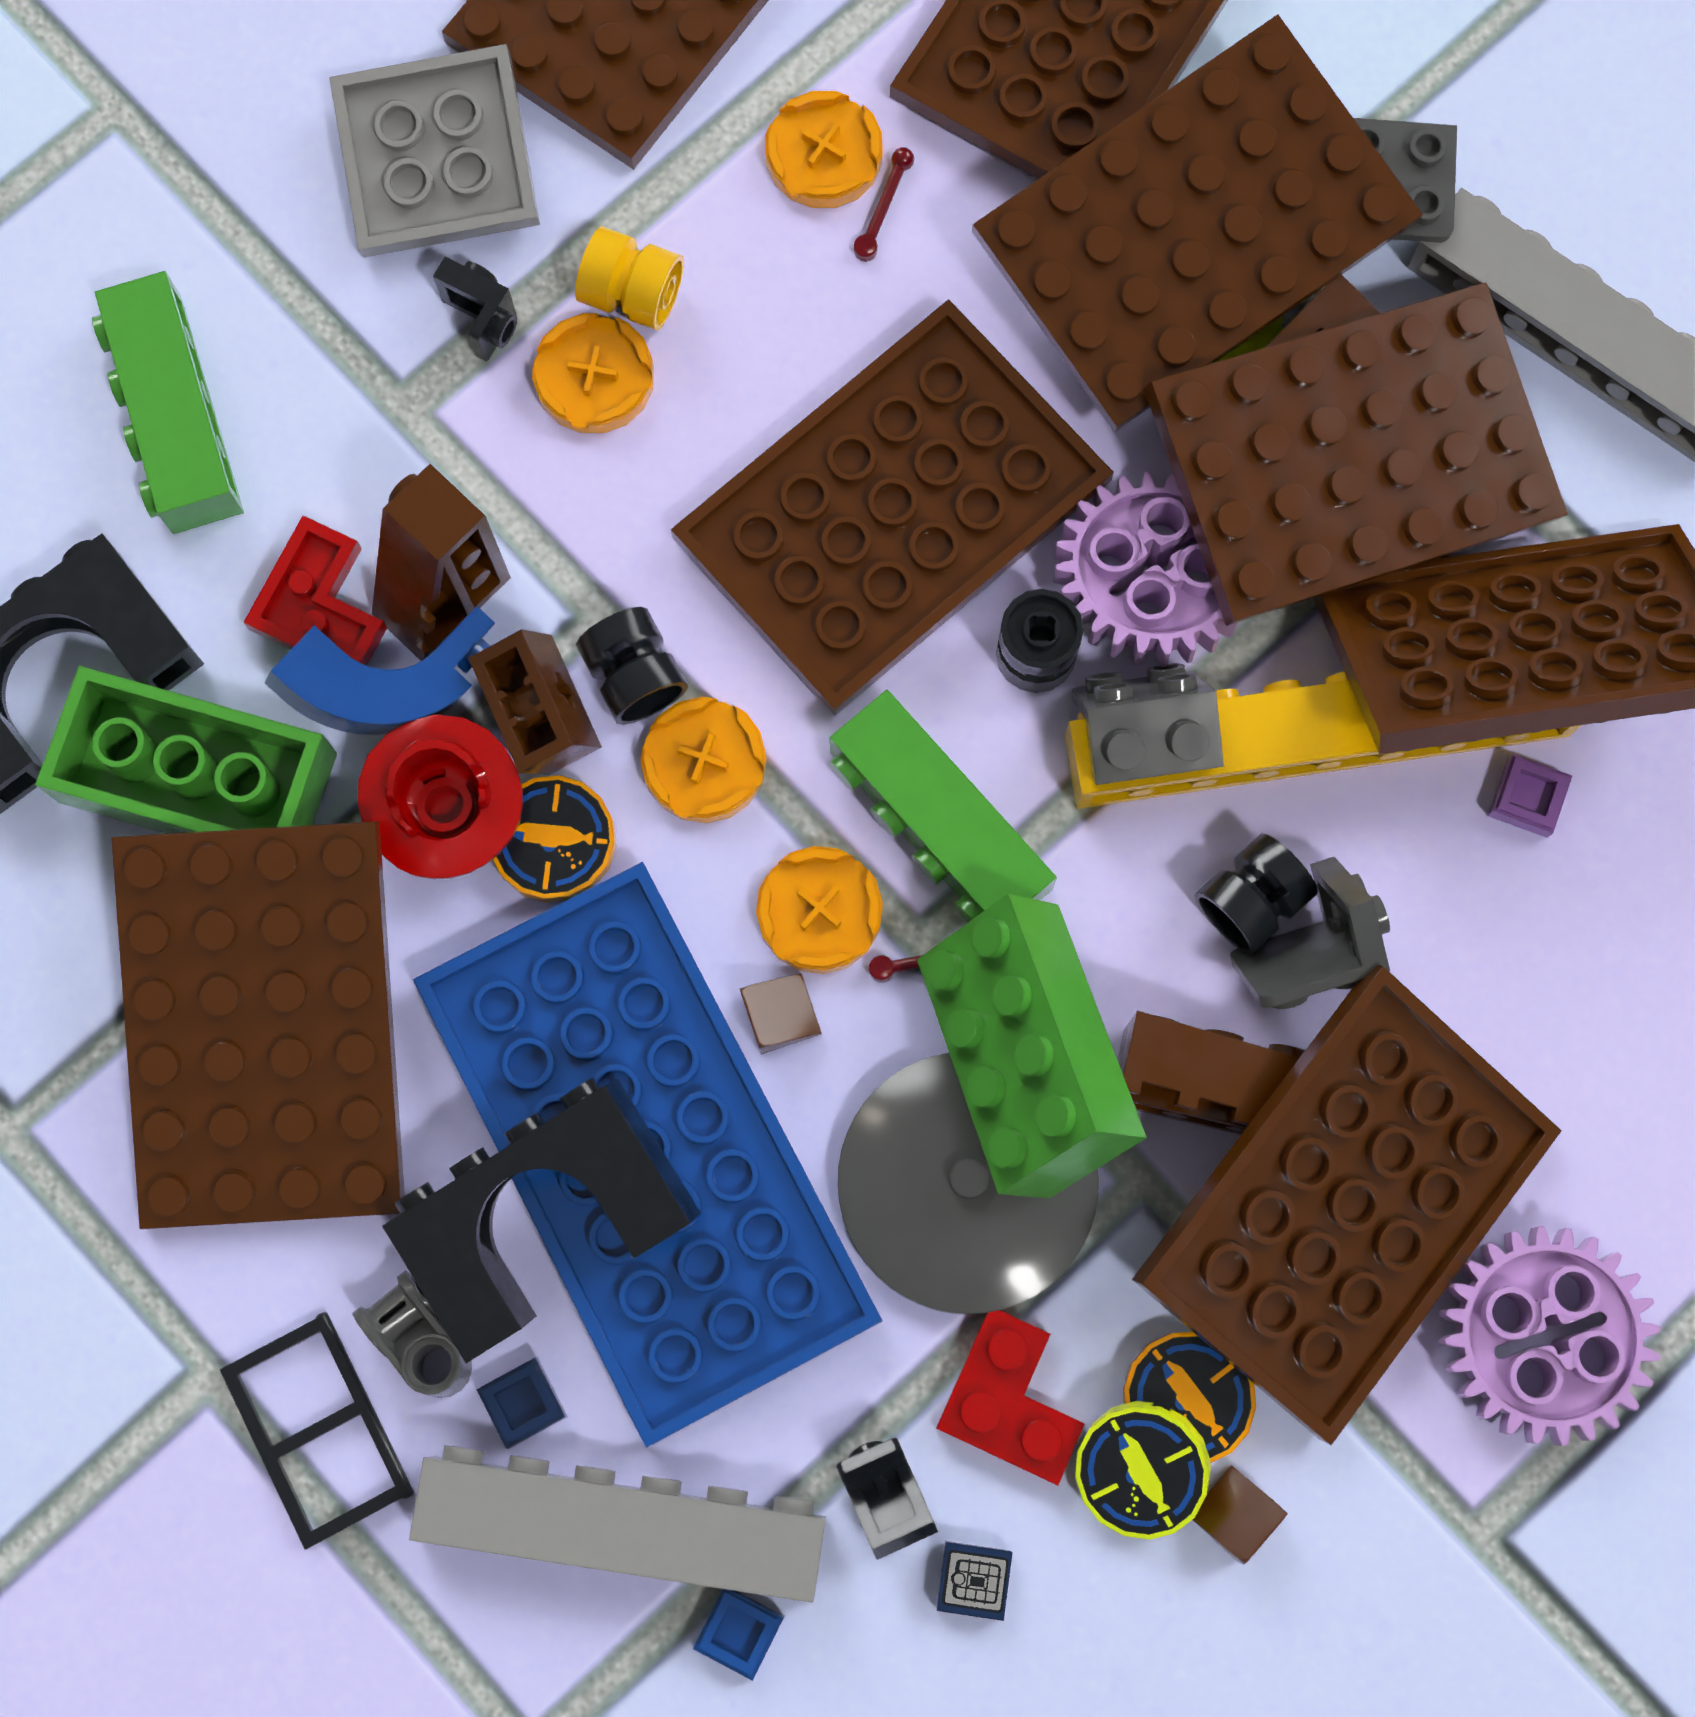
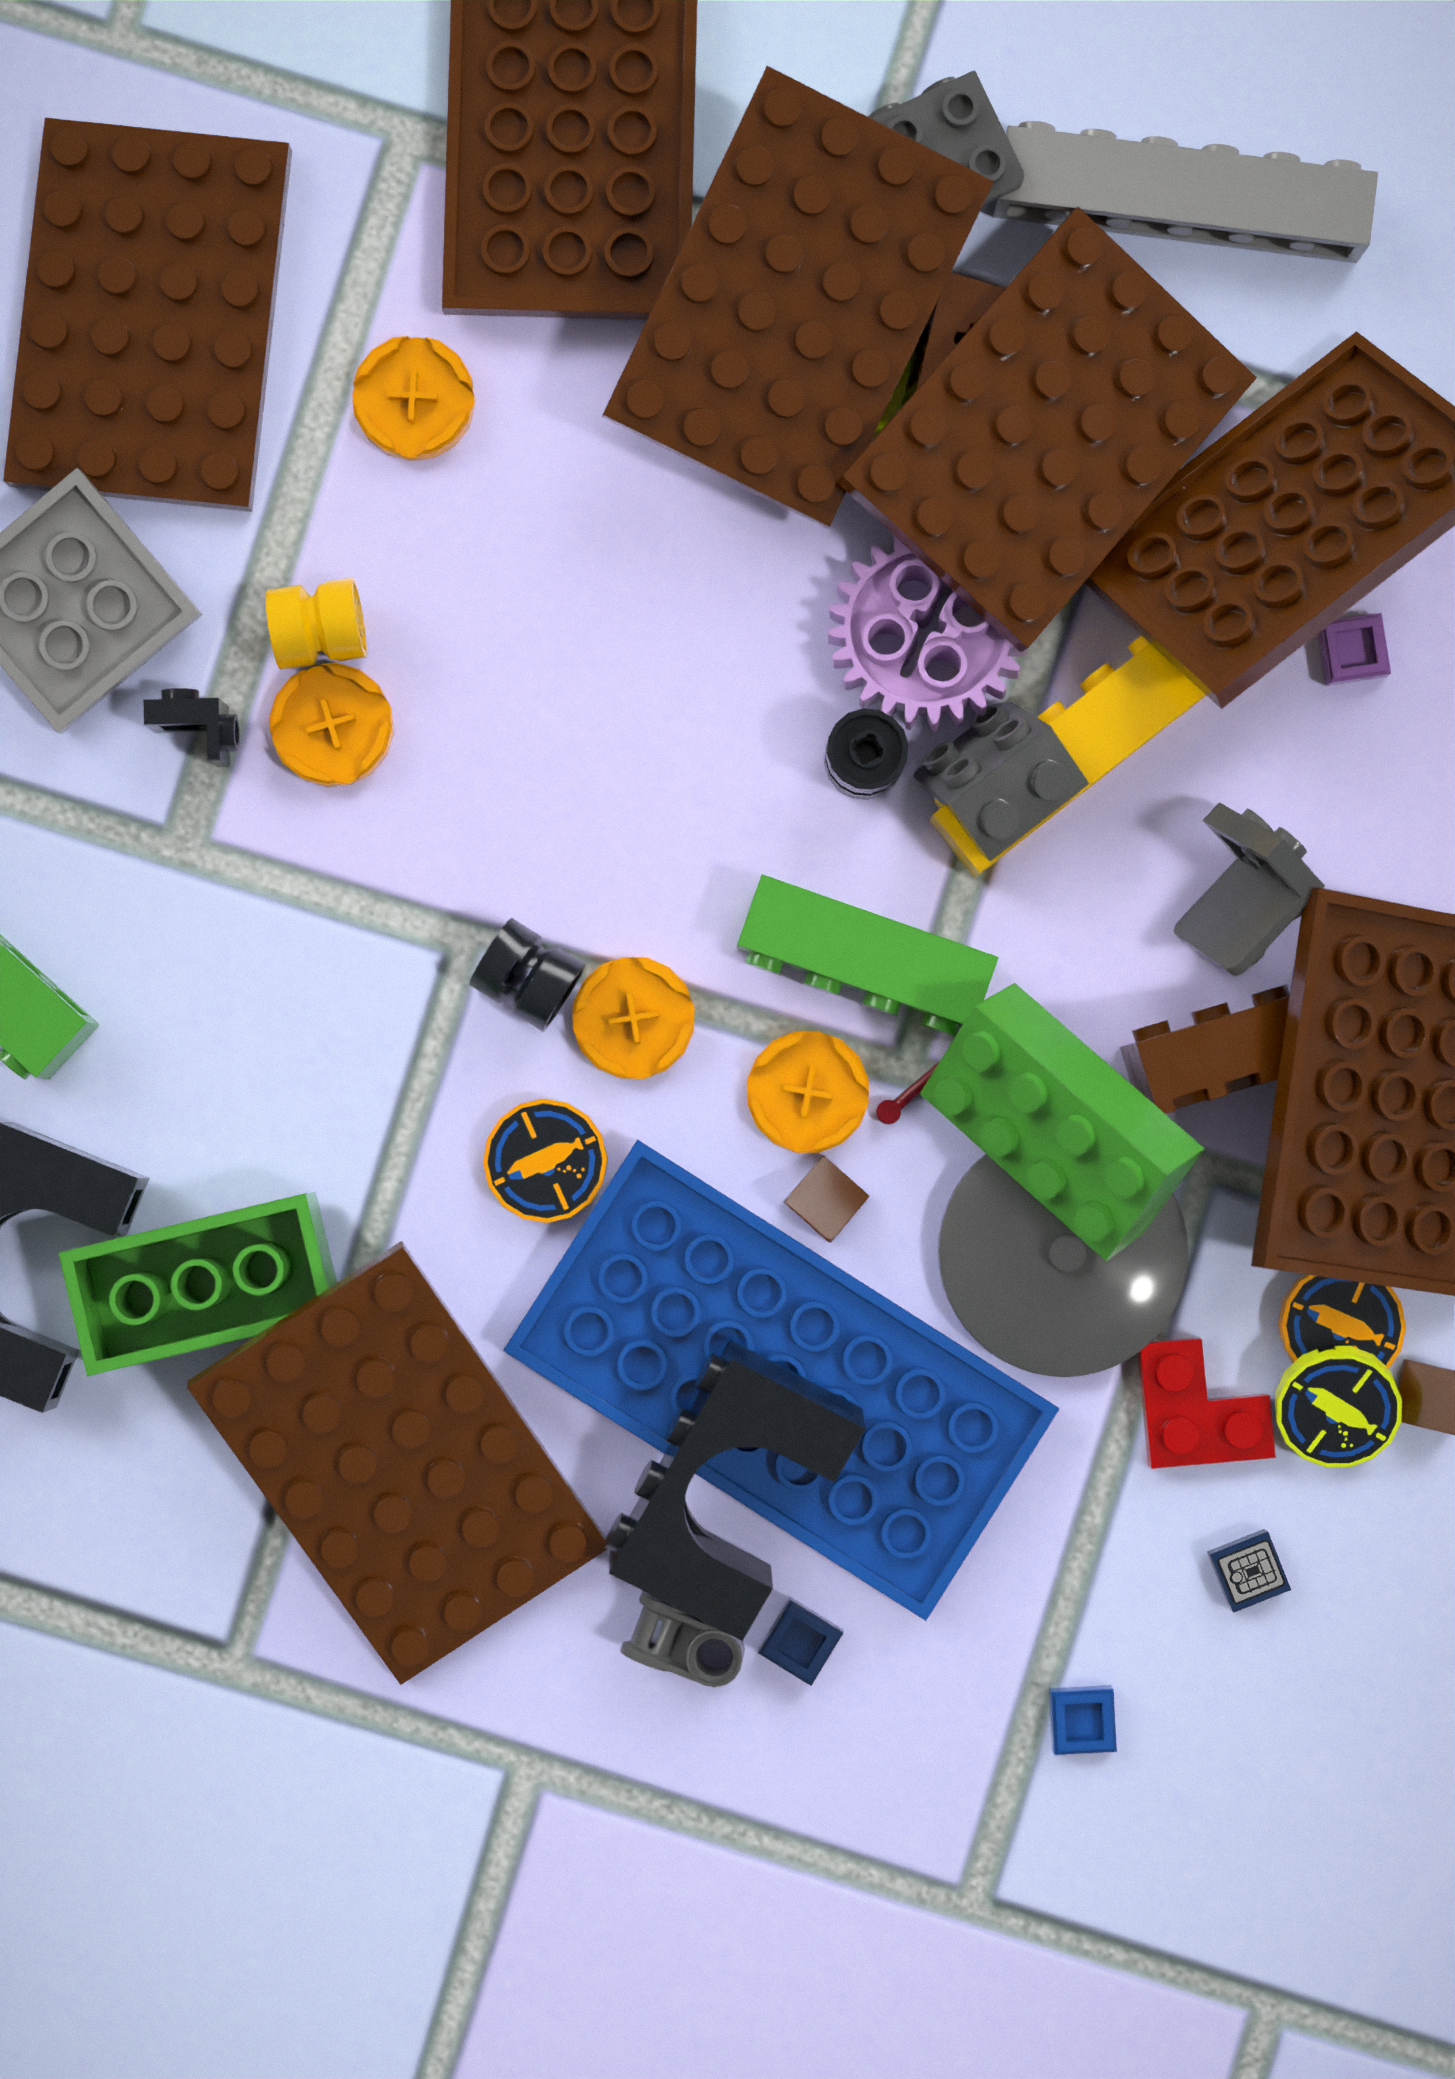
camera: 30 degrees left, 10 degrees up
black window [220,1312,414,1550] -> none
red plate [243,515,387,666] -> none
blue arch [264,606,495,735] -> none
red hat [358,714,523,879] -> none
reddish brown wedge [371,464,511,661] -> none
light grey brick [409,1445,826,1603] -> none
reddish brown brick [468,629,602,775] -> none
reddish brown plate [671,299,1114,716] -> none
black bracket [836,1438,938,1560] -> none
dark red hinge [854,147,915,262] -> none
black wheel [1194,833,1318,955] -> none

